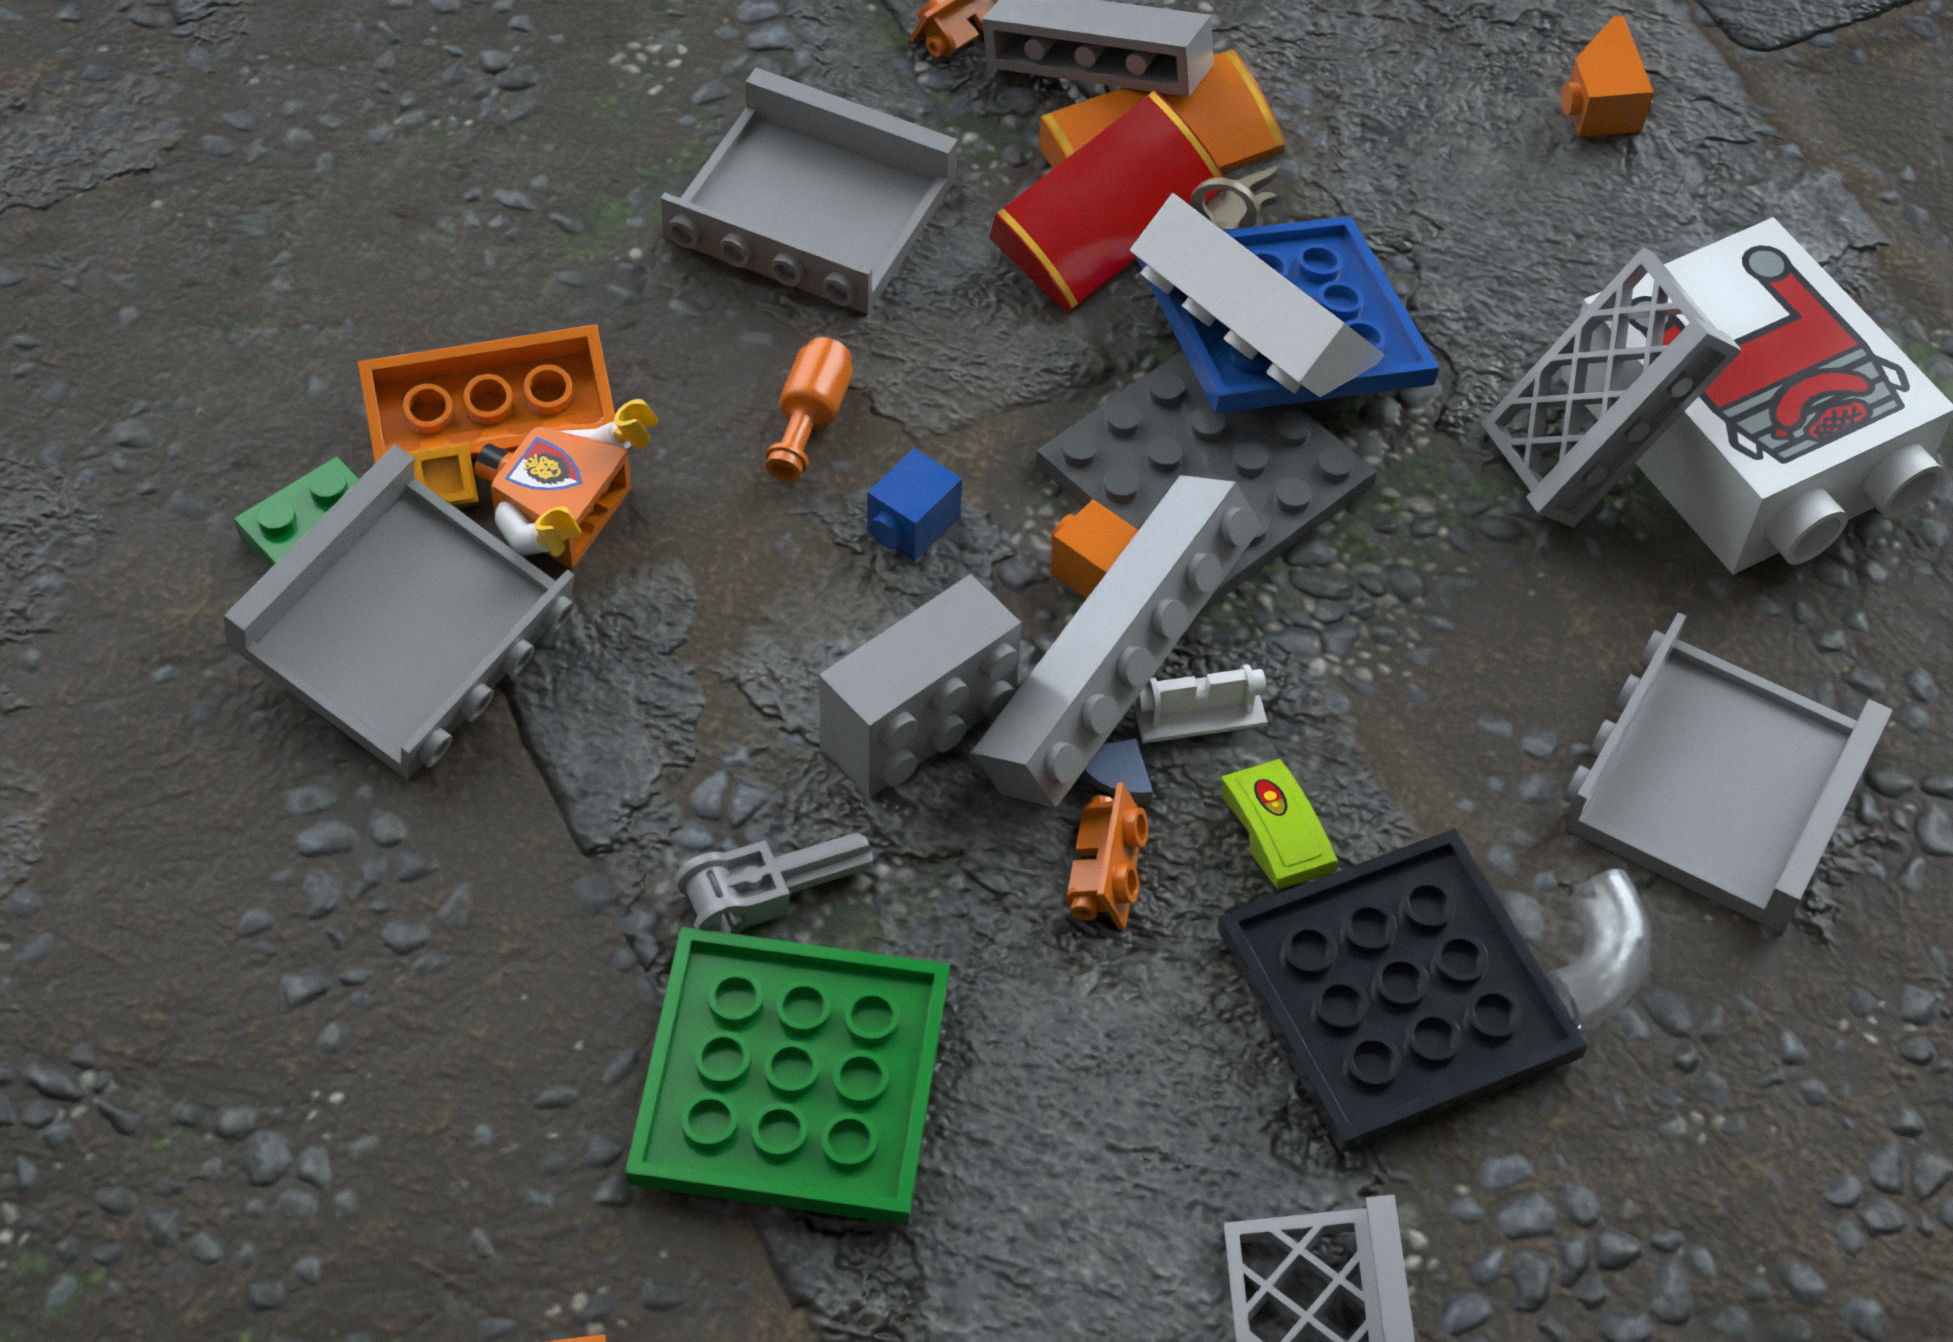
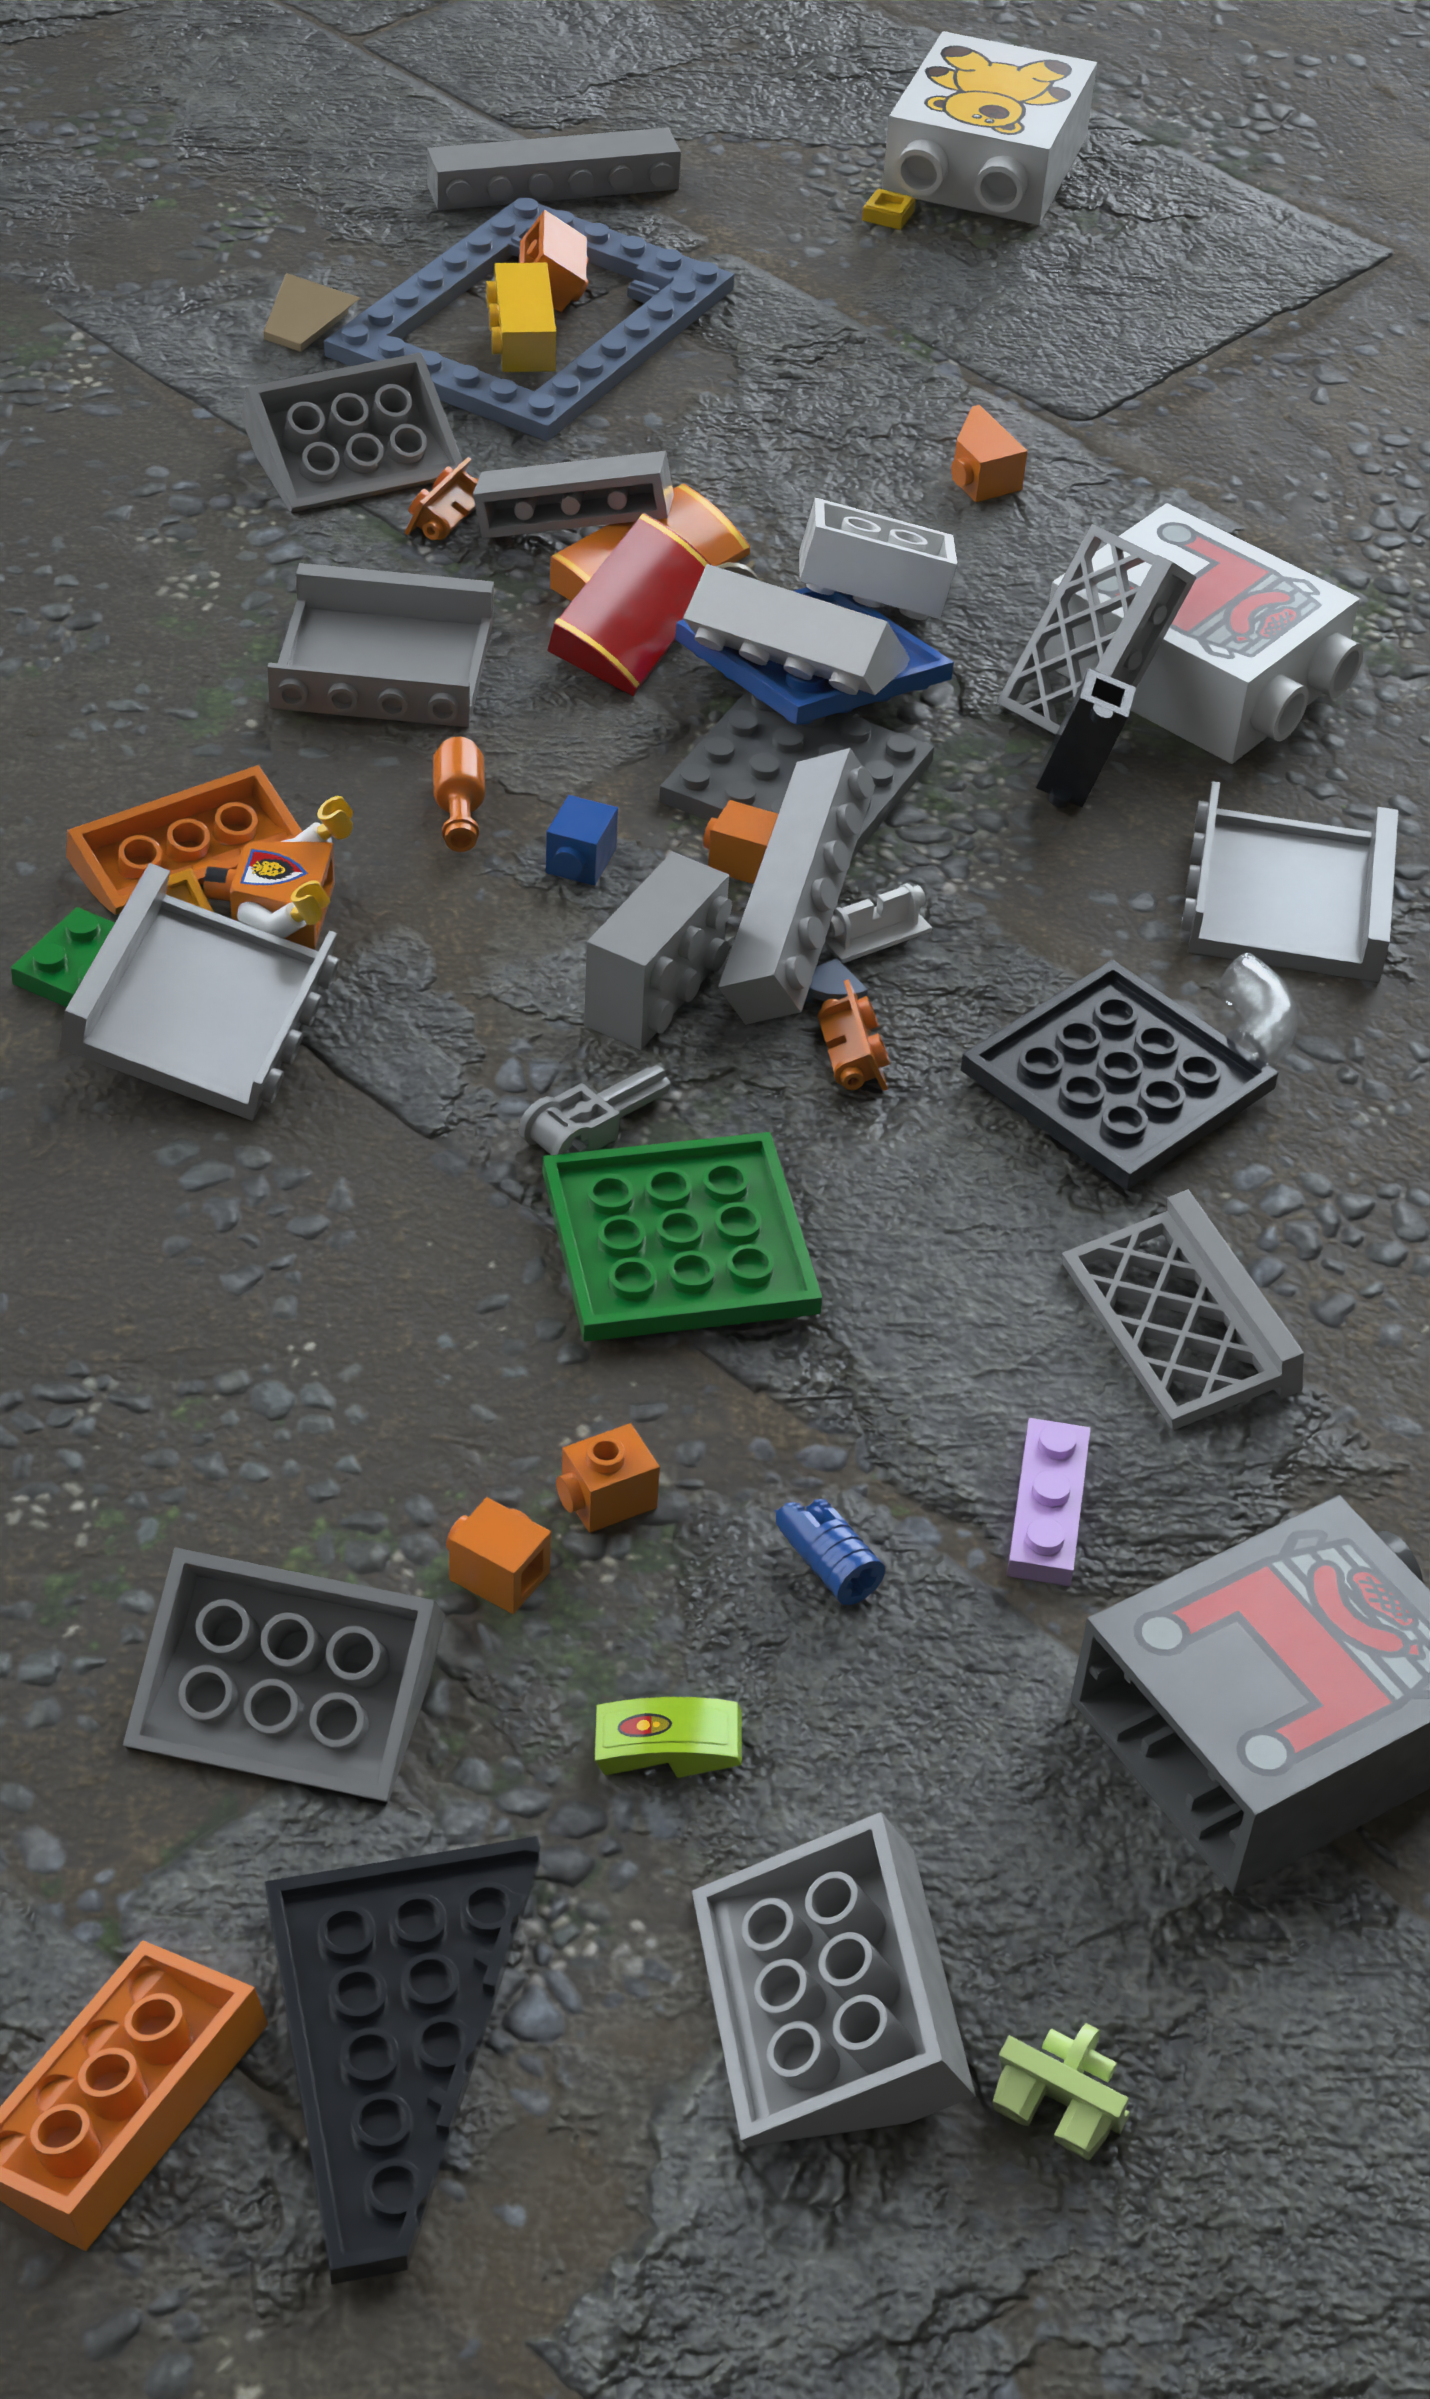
camera: 20 degrees left, 10 degrees down
lime slope [1221,759,1338,890] -> none
none -> white brick [799,497,957,620]
none -> black brick [1036,668,1136,808]

